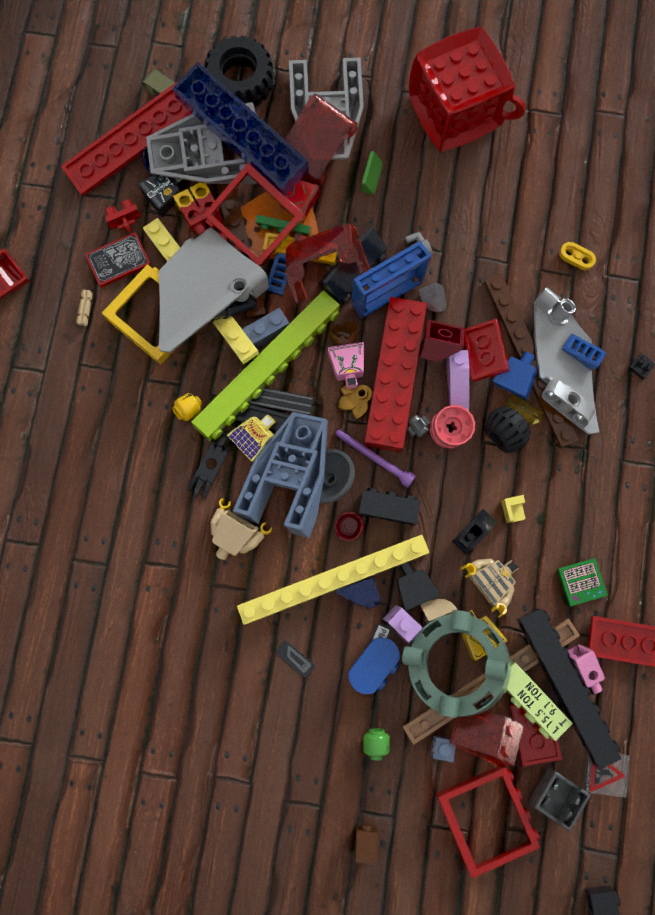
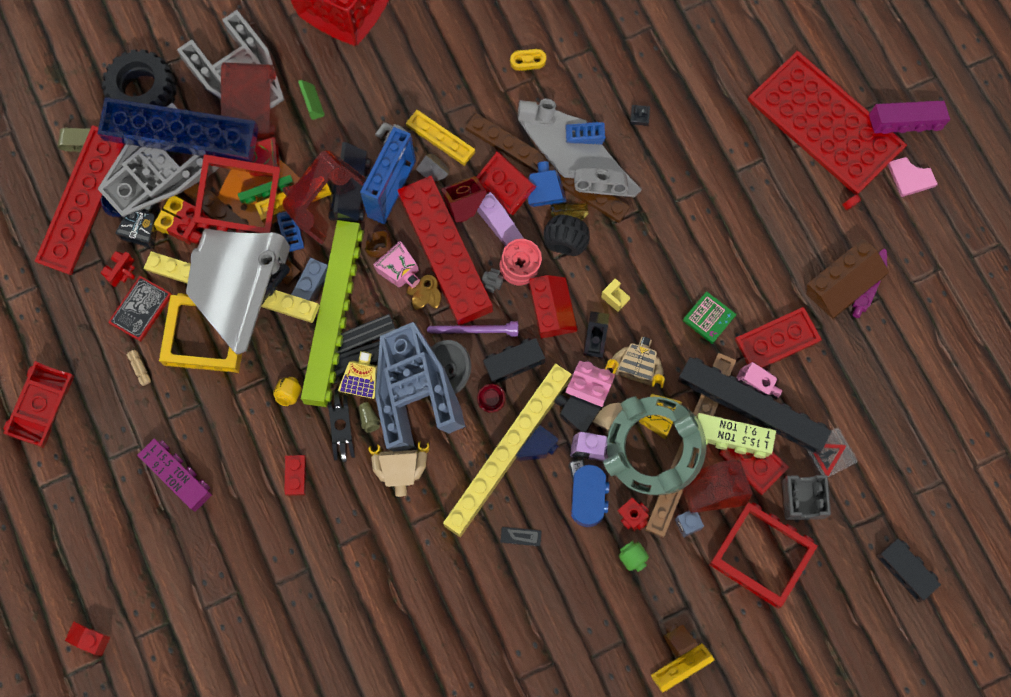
camera: 30 degrees left, 5 degrees down
none -> magenta brick [137,439,212,512]
none -> red plate [284,455,306,496]
none -> olive cone [359,402,380,433]
none -> yellow plate [406,110,475,166]
none -> red slope [529,275,578,339]
none -> bright pink plate [566,361,615,407]
none -> red brick [618,497,649,531]
none -> yellow plate [651,643,714,693]

